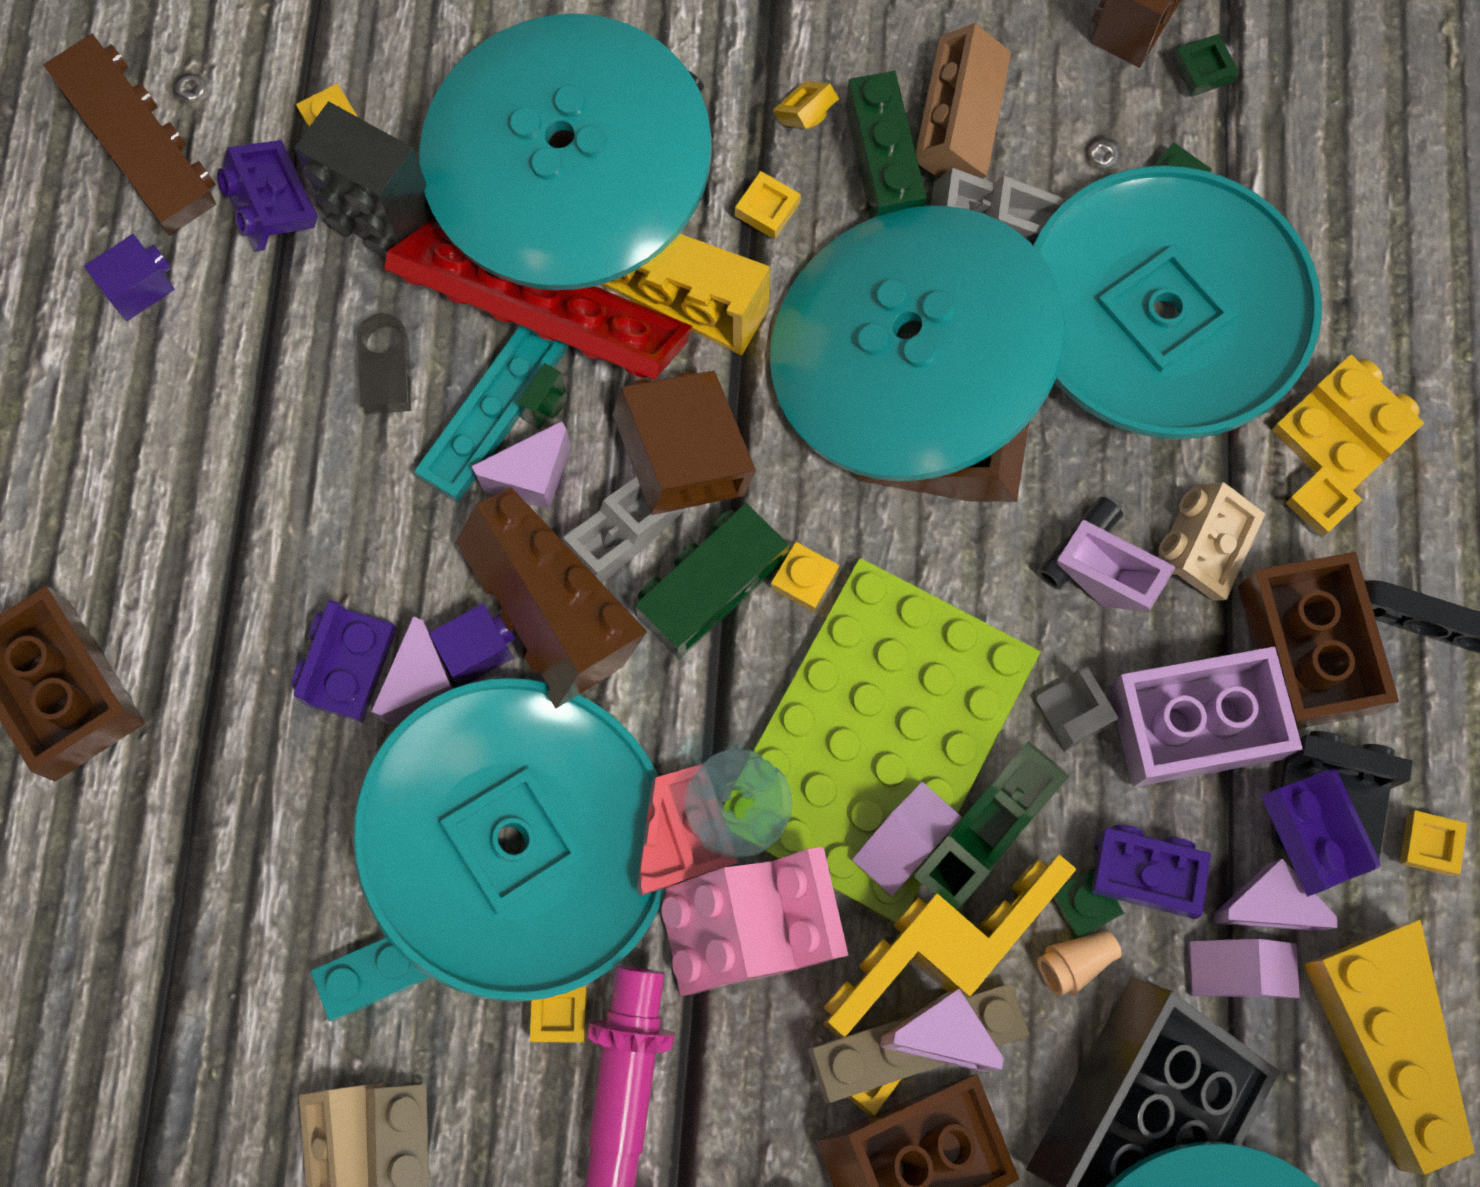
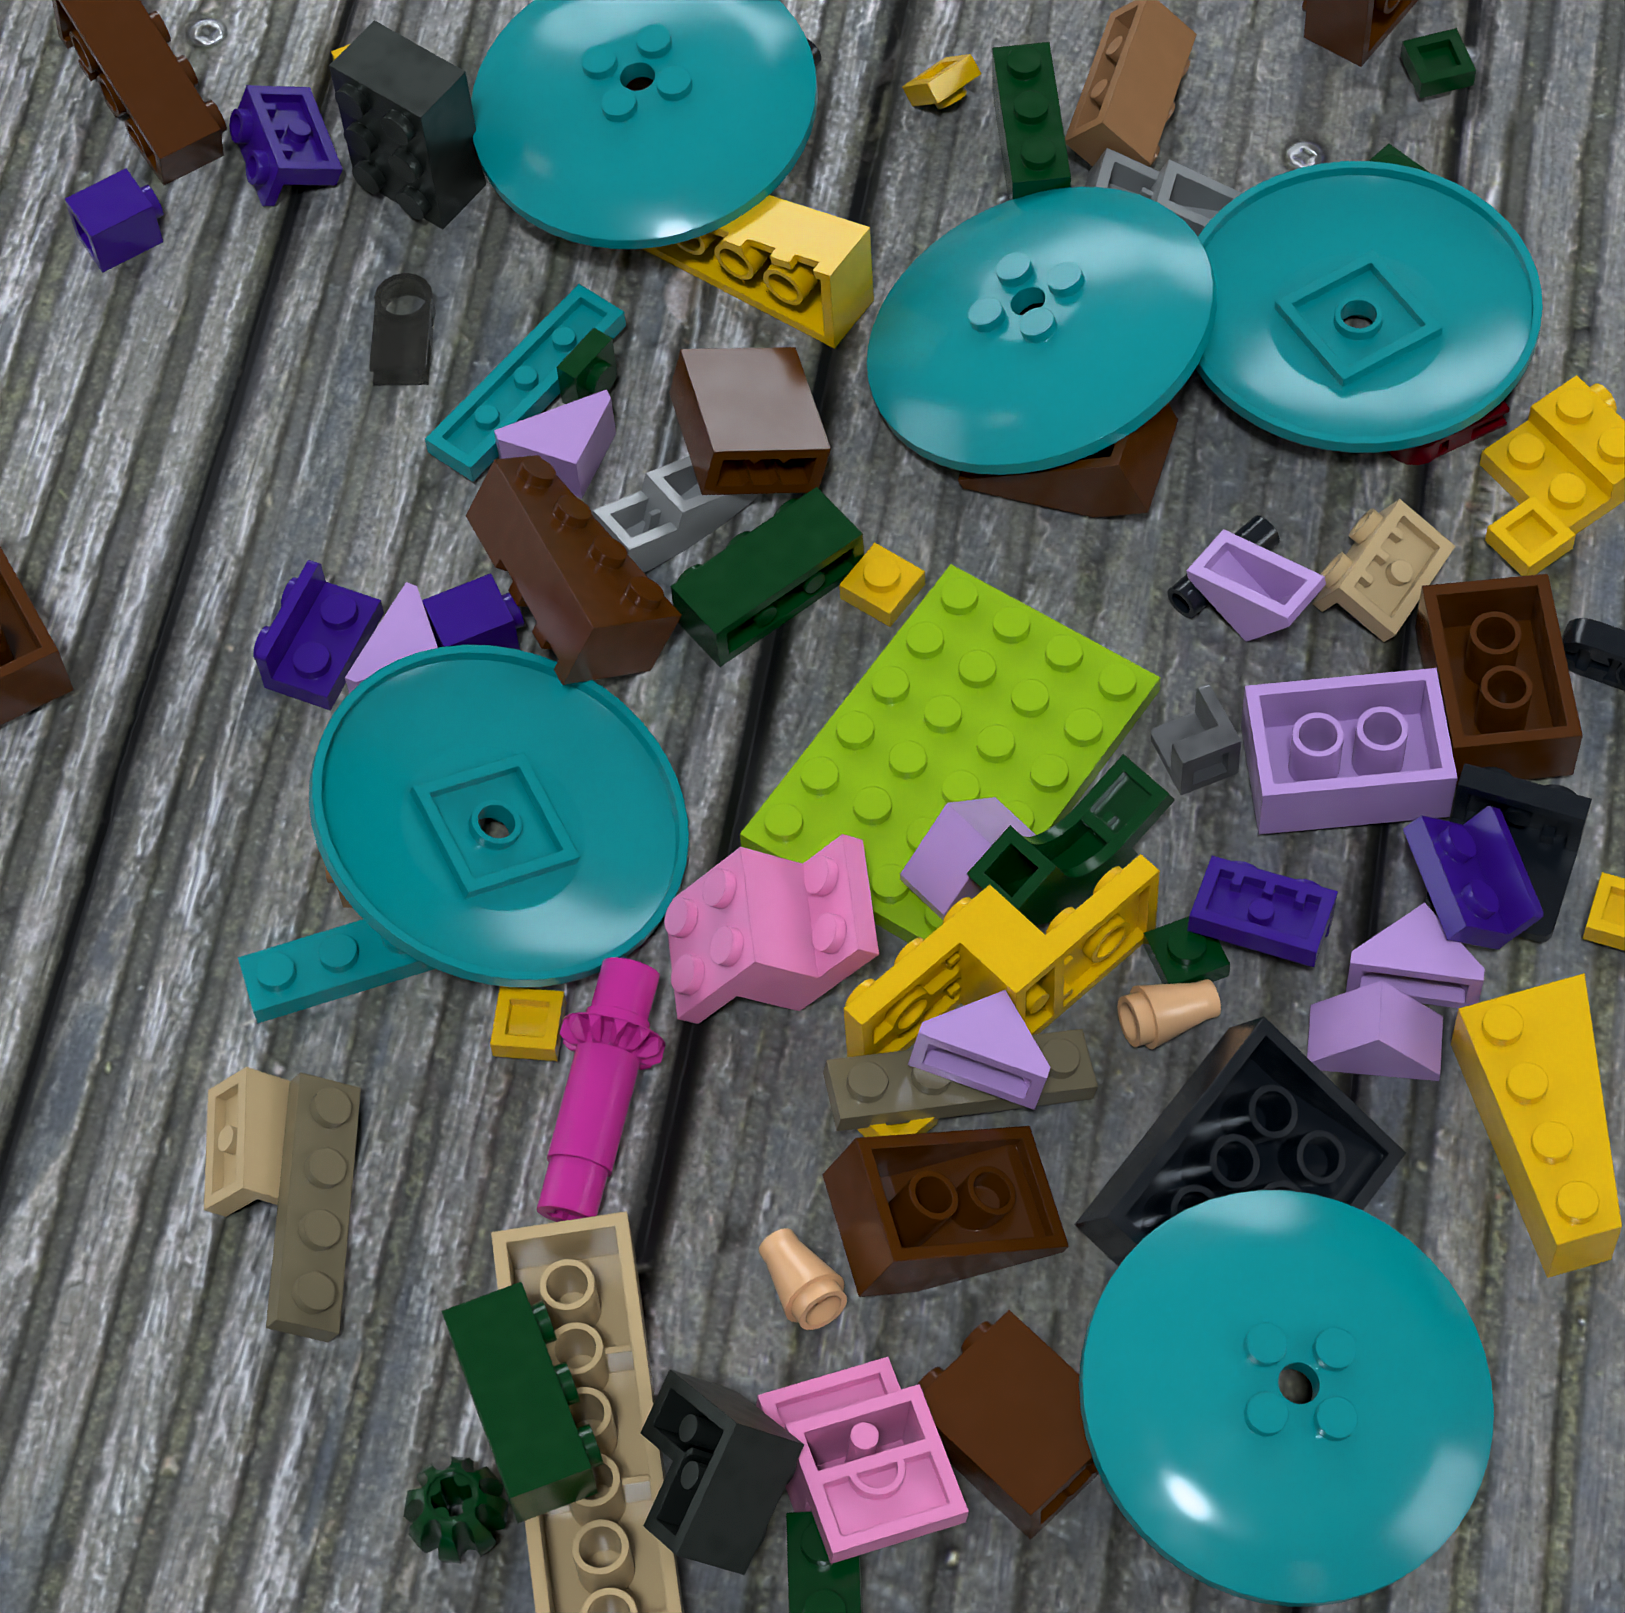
camera: 10 degrees right, 15 degrees down
red plate [384,220,692,380] -> none
coral wing [637,763,738,896] -> none
clear light blue plate [685,749,792,859] -> none
yellow plate [735,171,801,239] -> none

